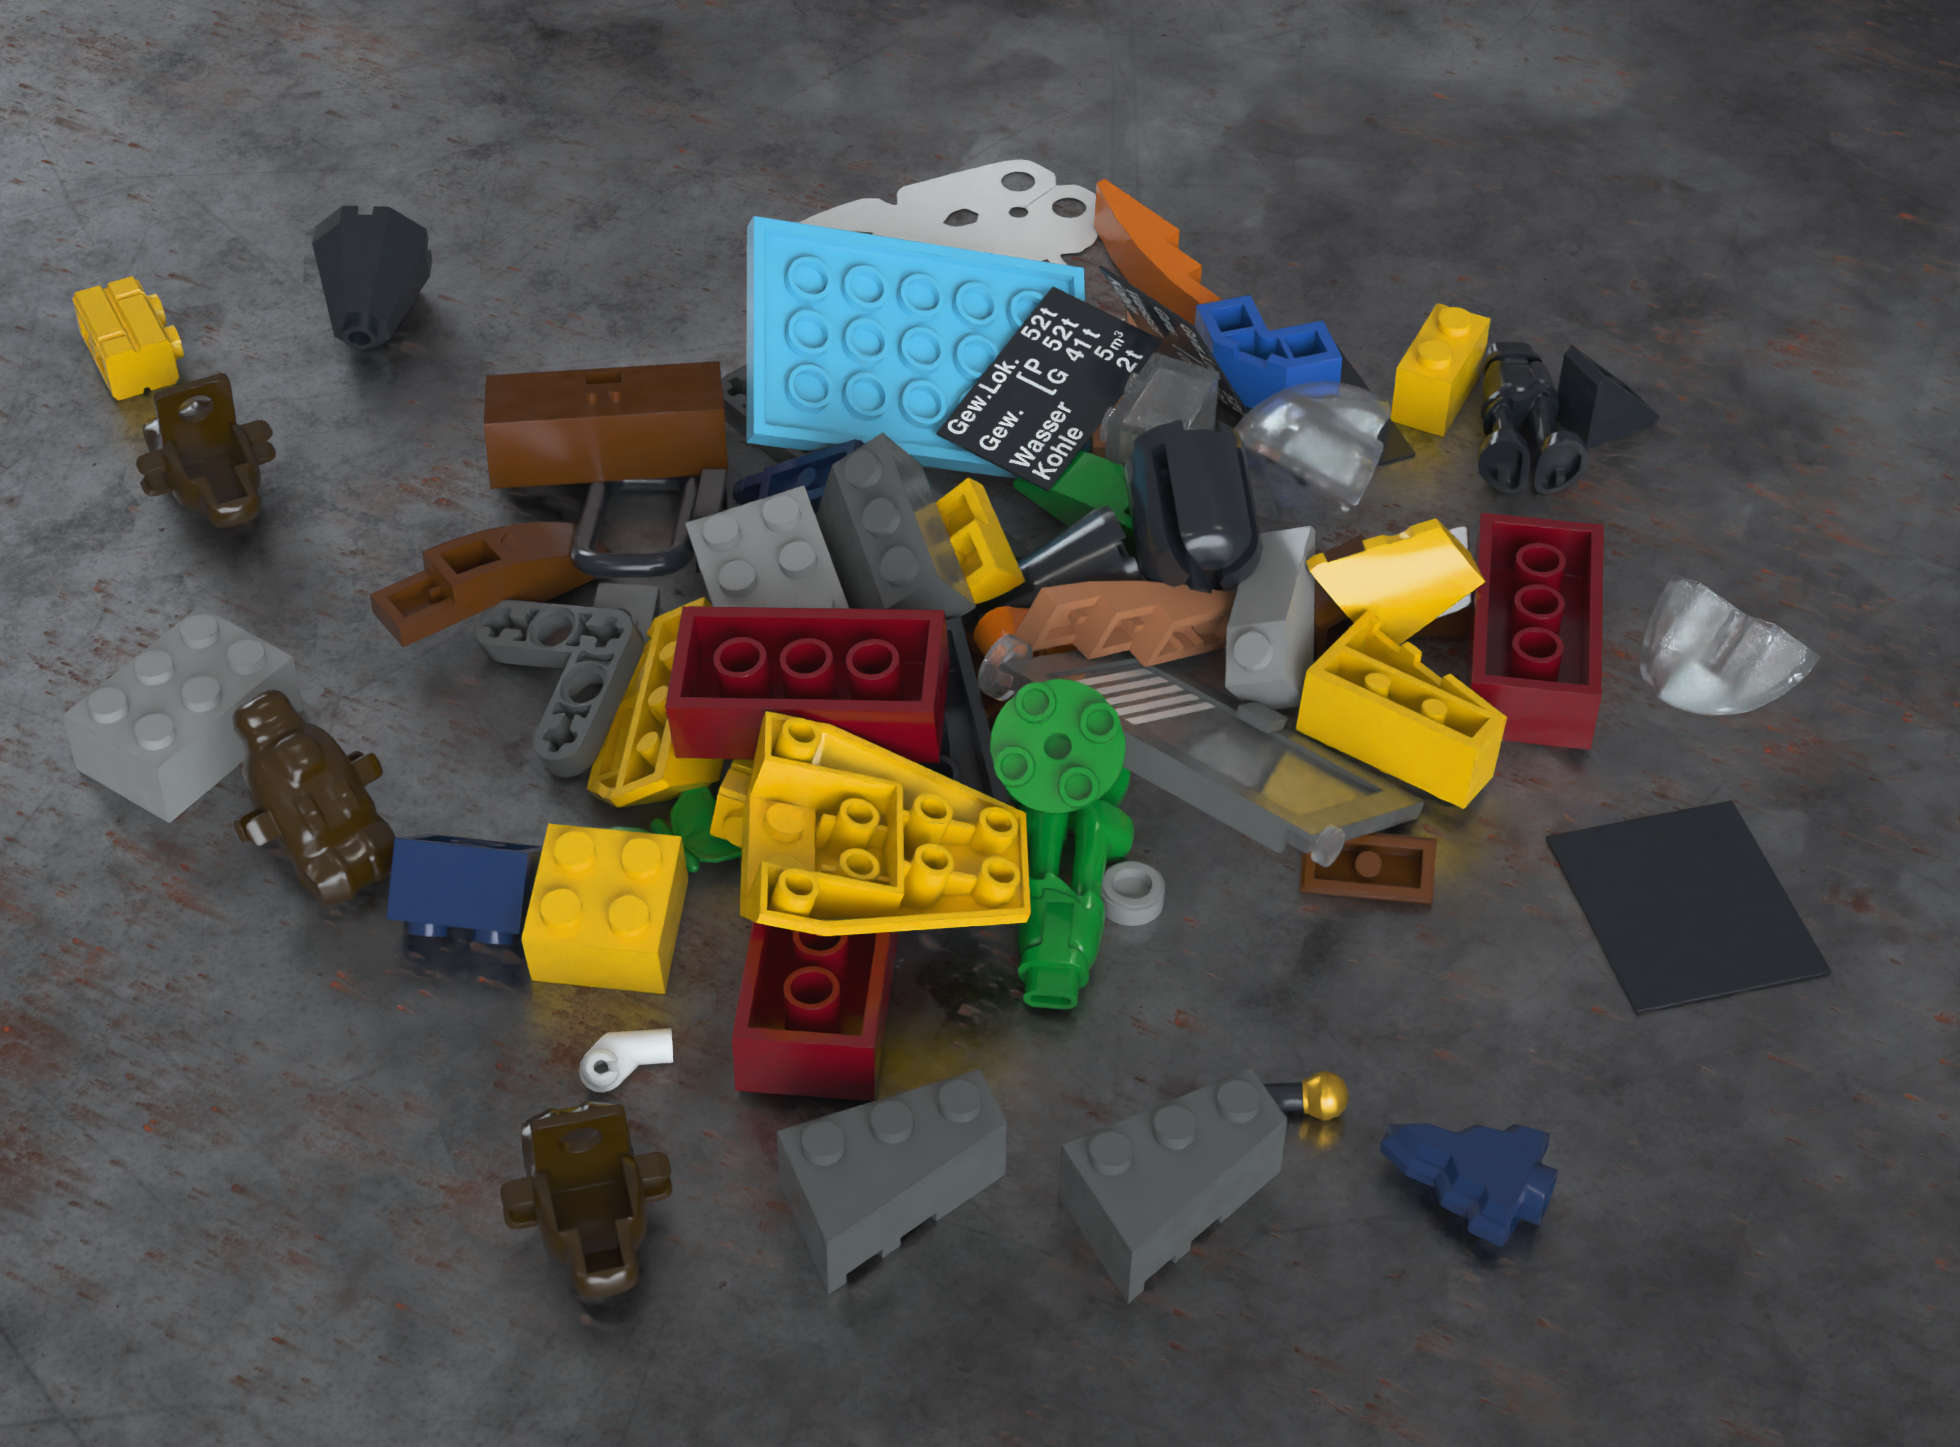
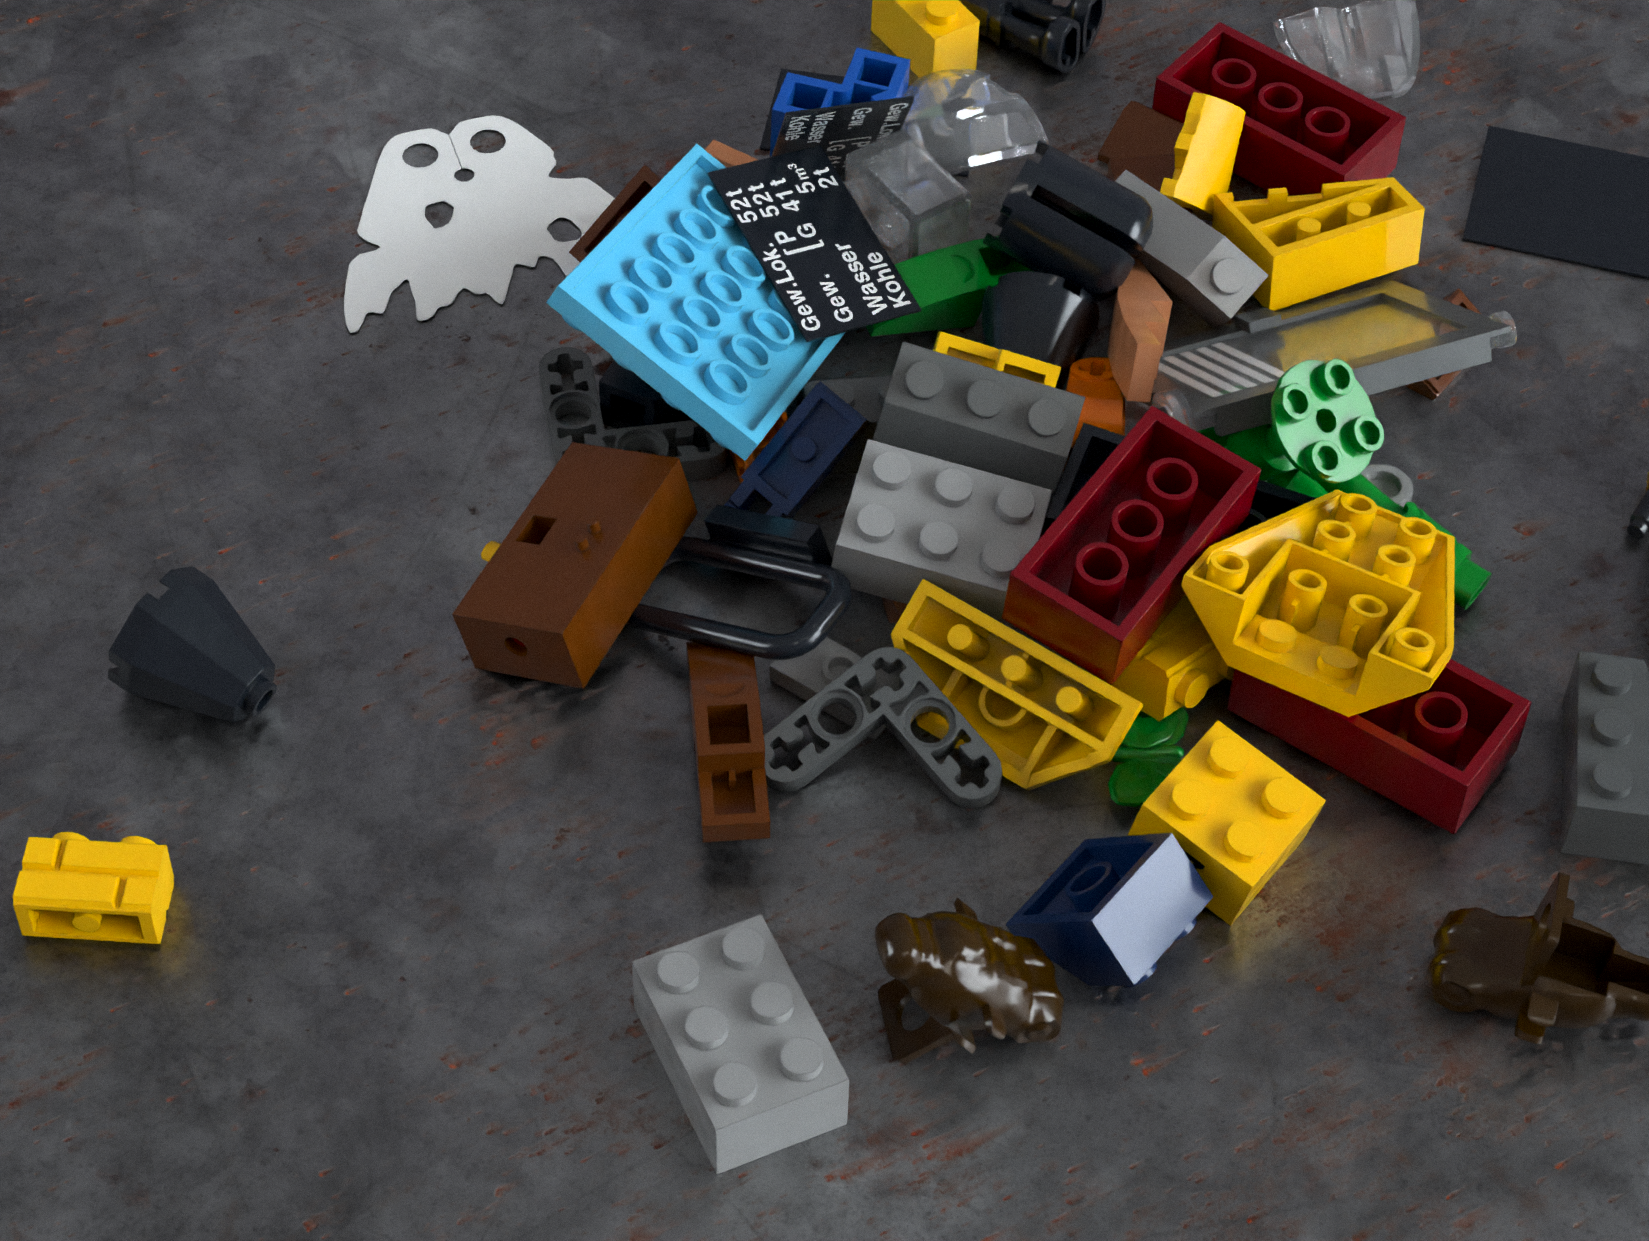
camera: 60 degrees left, 5 degrees up
dark brown piece [136,373,276,529] -> none
white arm [579,1028,673,1093] -> none
orange slope [1094,178,1223,326] -> none

